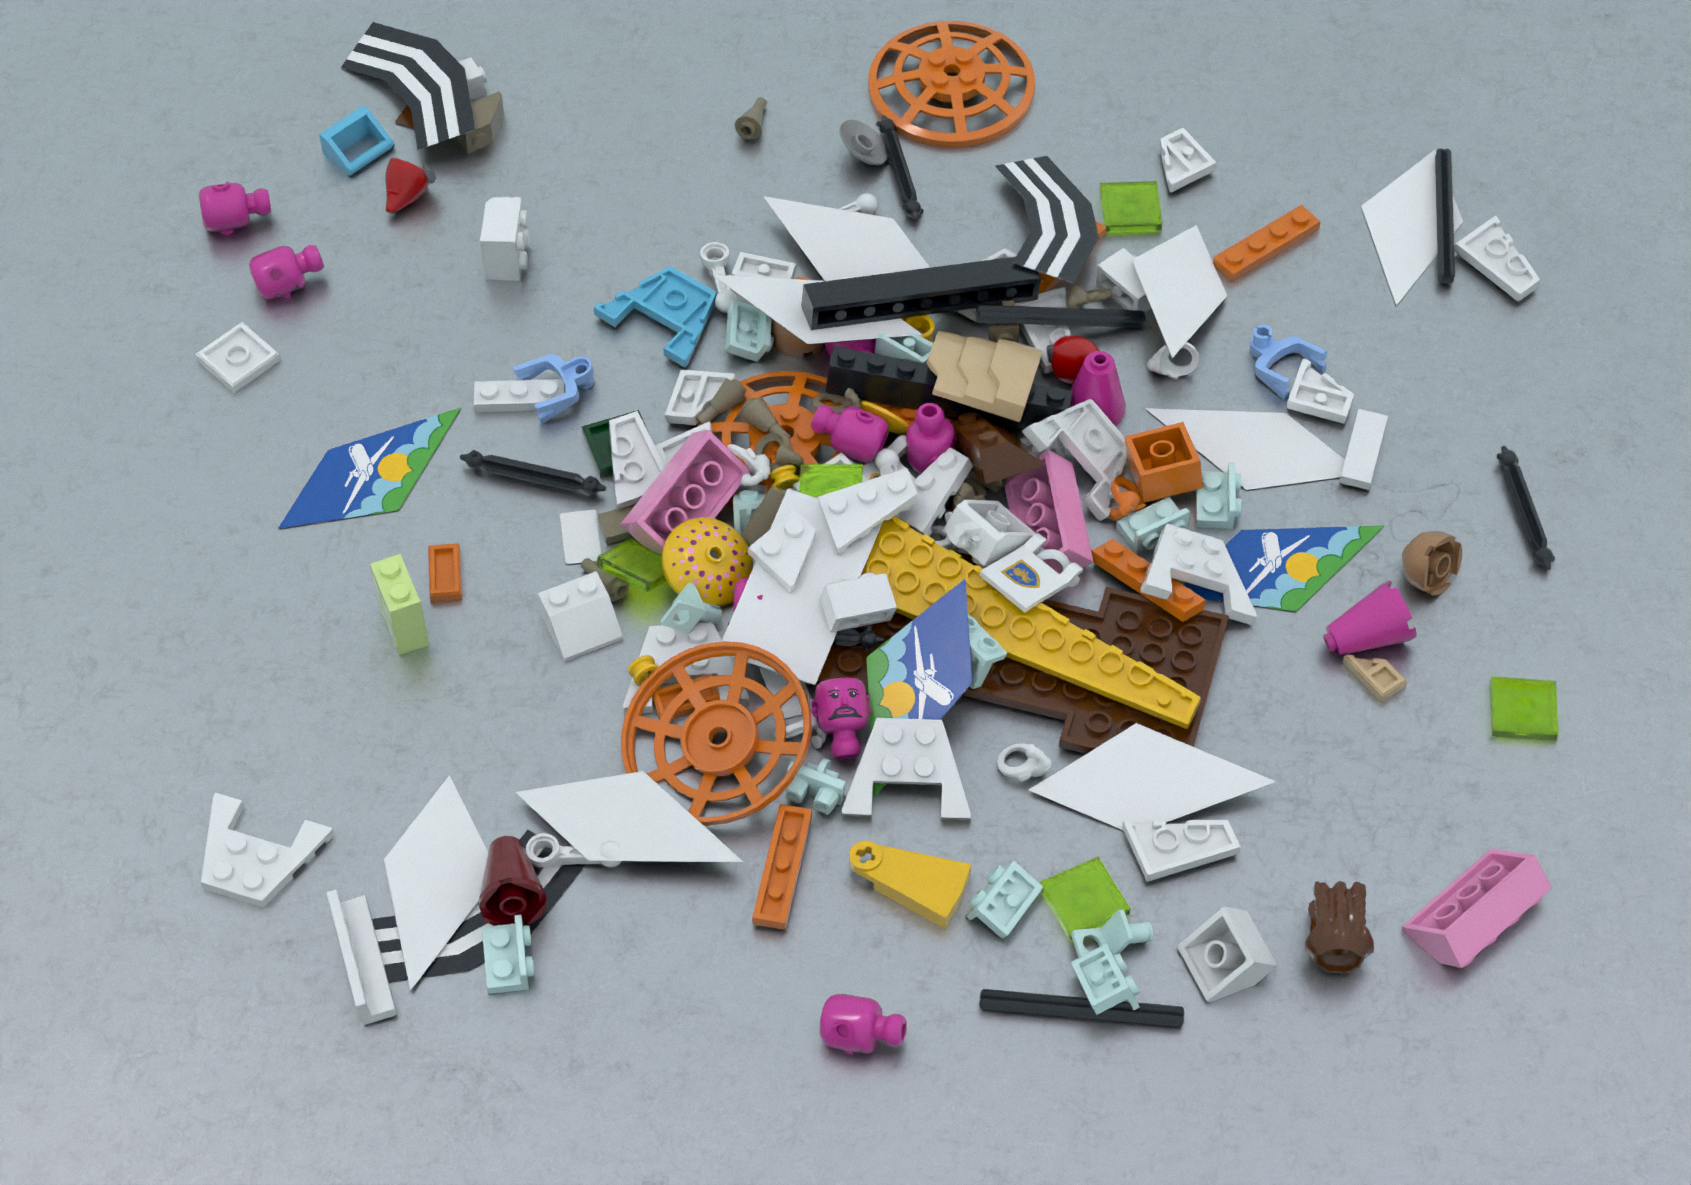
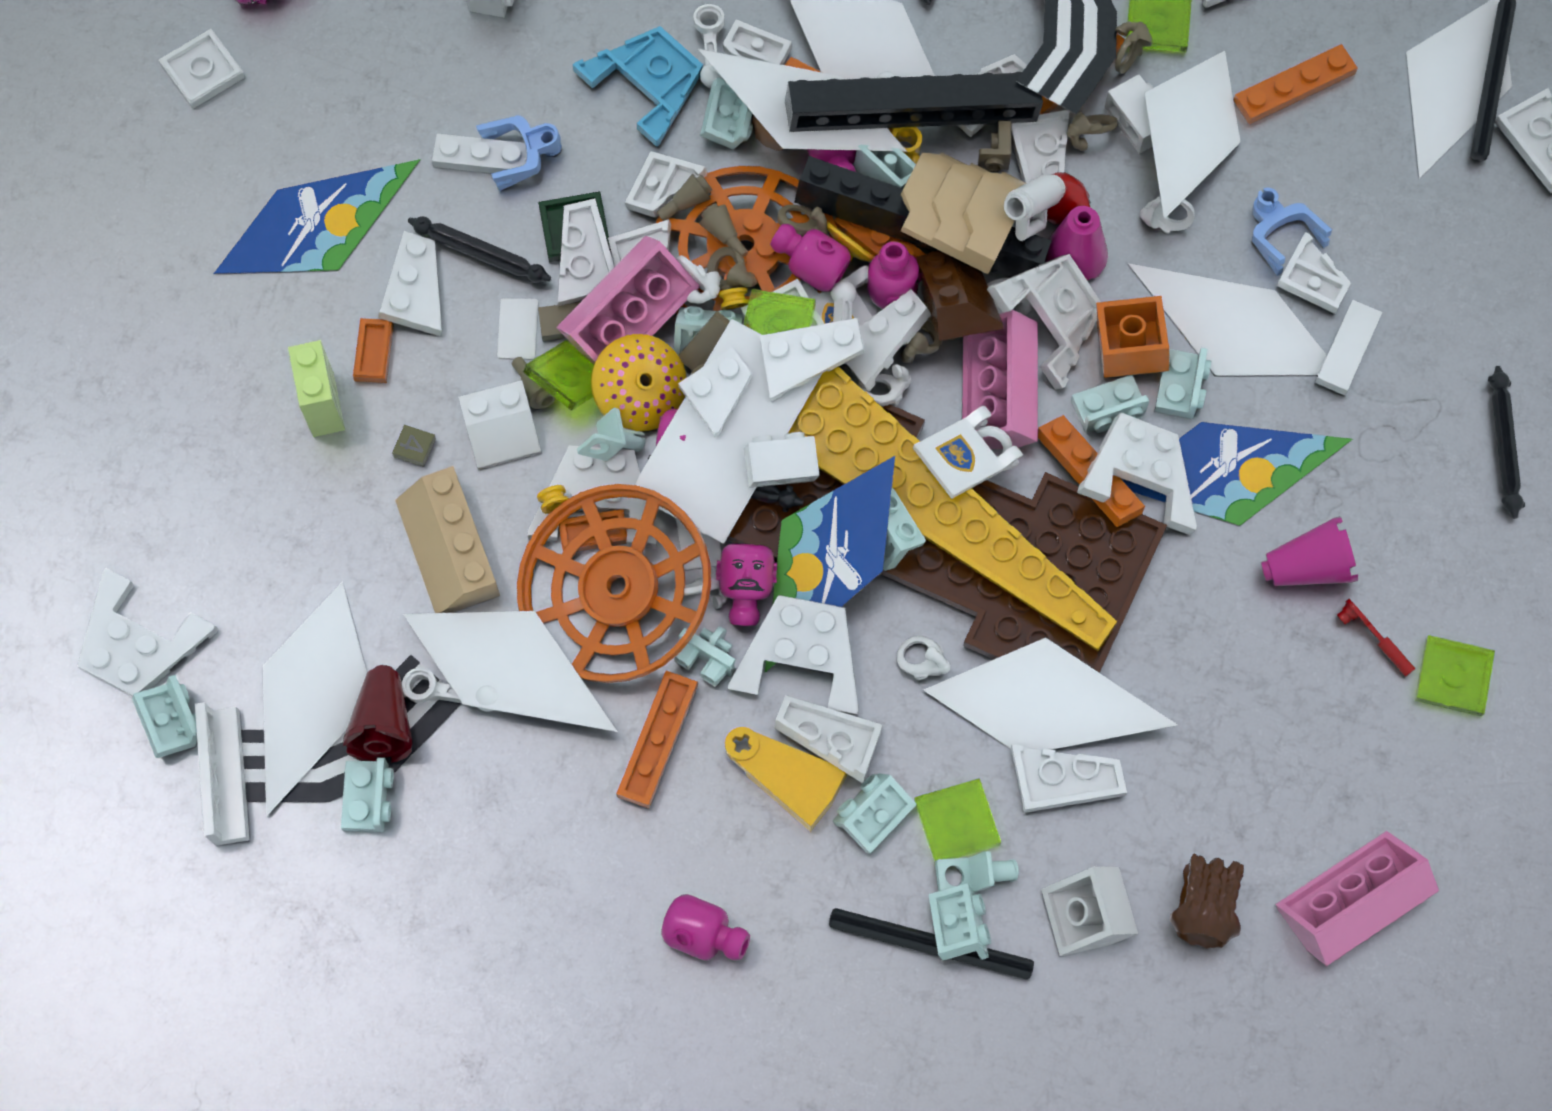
camera: 10 degrees right, 15 degrees up
white hinge [943,500,1036,568] -> none
black axle [975,305,1146,328] -> none
orange piece [1109,476,1146,521] -> none
tan tile [1343,654,1407,703] -> none
medium nougat cylinder [1402,531,1462,596] -> none
none -> light aqua bracket [132,675,197,758]
none -> white wing [378,231,442,337]
none -> olive tile [392,424,436,467]
none -> tan slope [395,466,500,613]
none -> white wing [774,695,883,783]
none -> white piece [1004,174,1065,241]
none -> dark tan piece [1115,21,1152,74]
none -> red piece [1337,598,1416,677]

